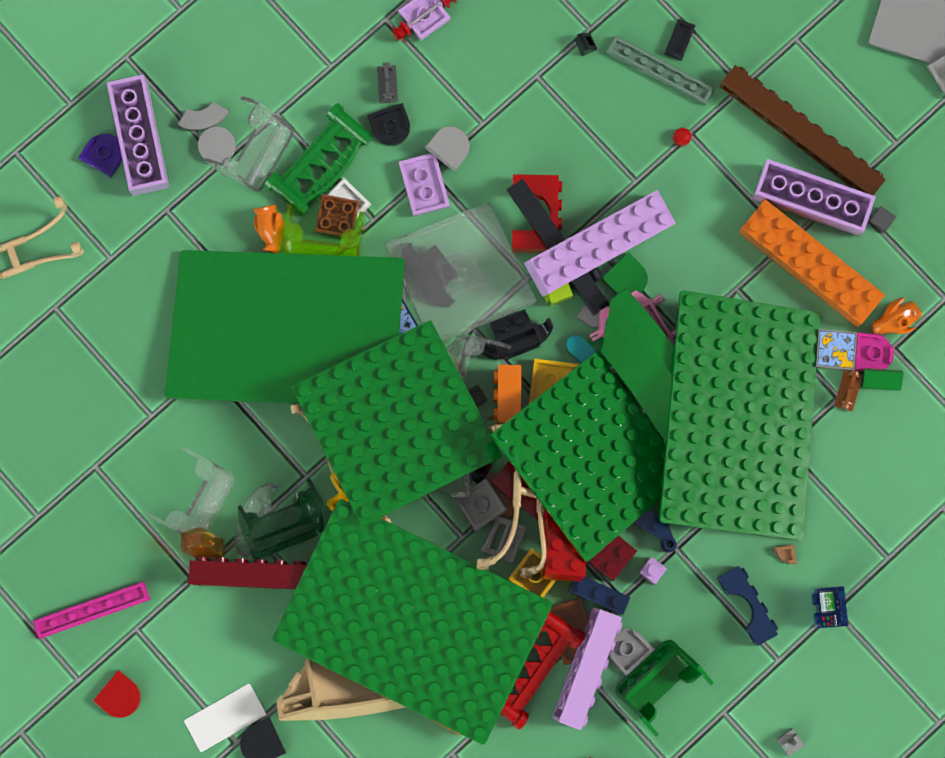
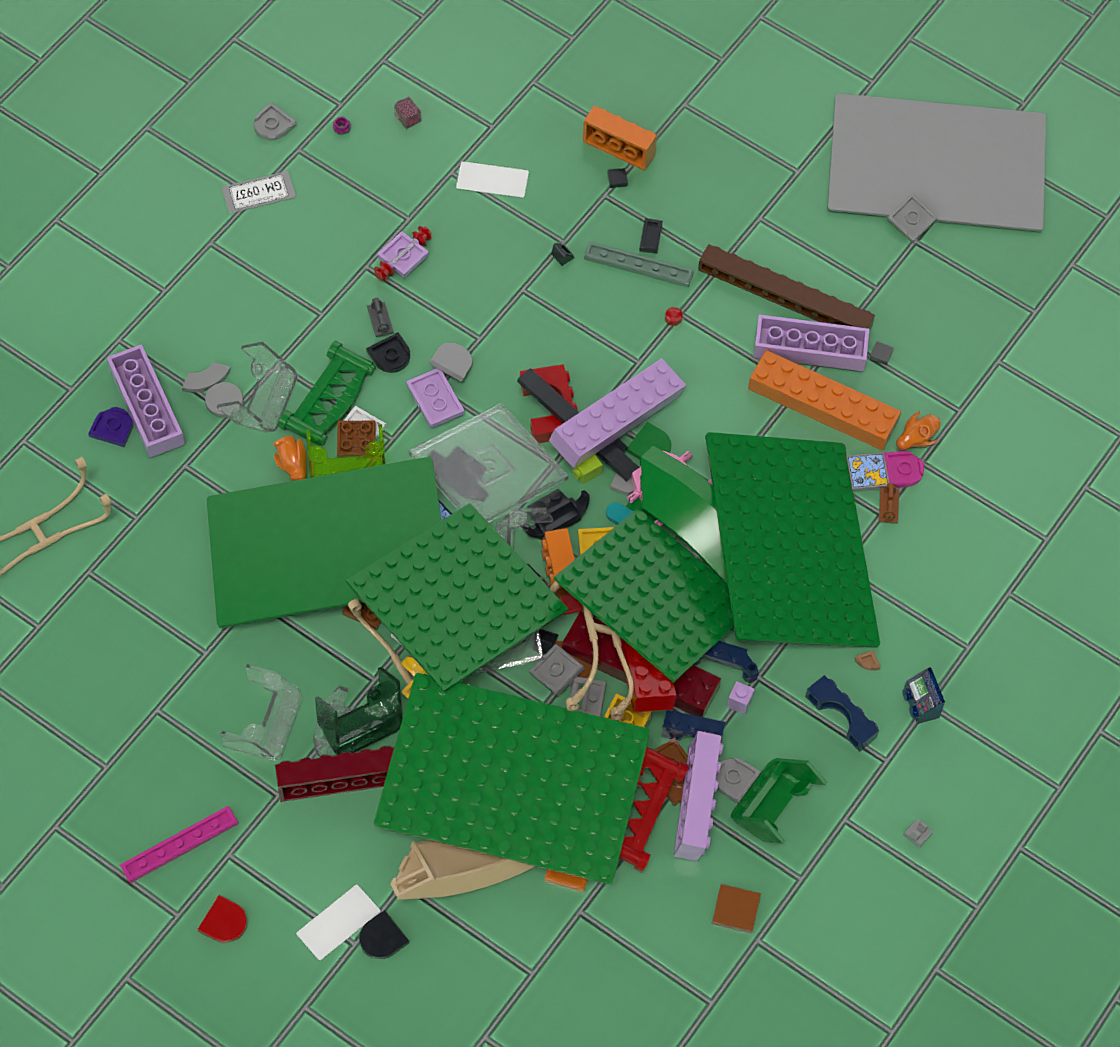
camera: 15 degrees left, 20 degrees down
clear orange slope [181,527,224,558] -> none
green tile [862,368,904,391] -> none

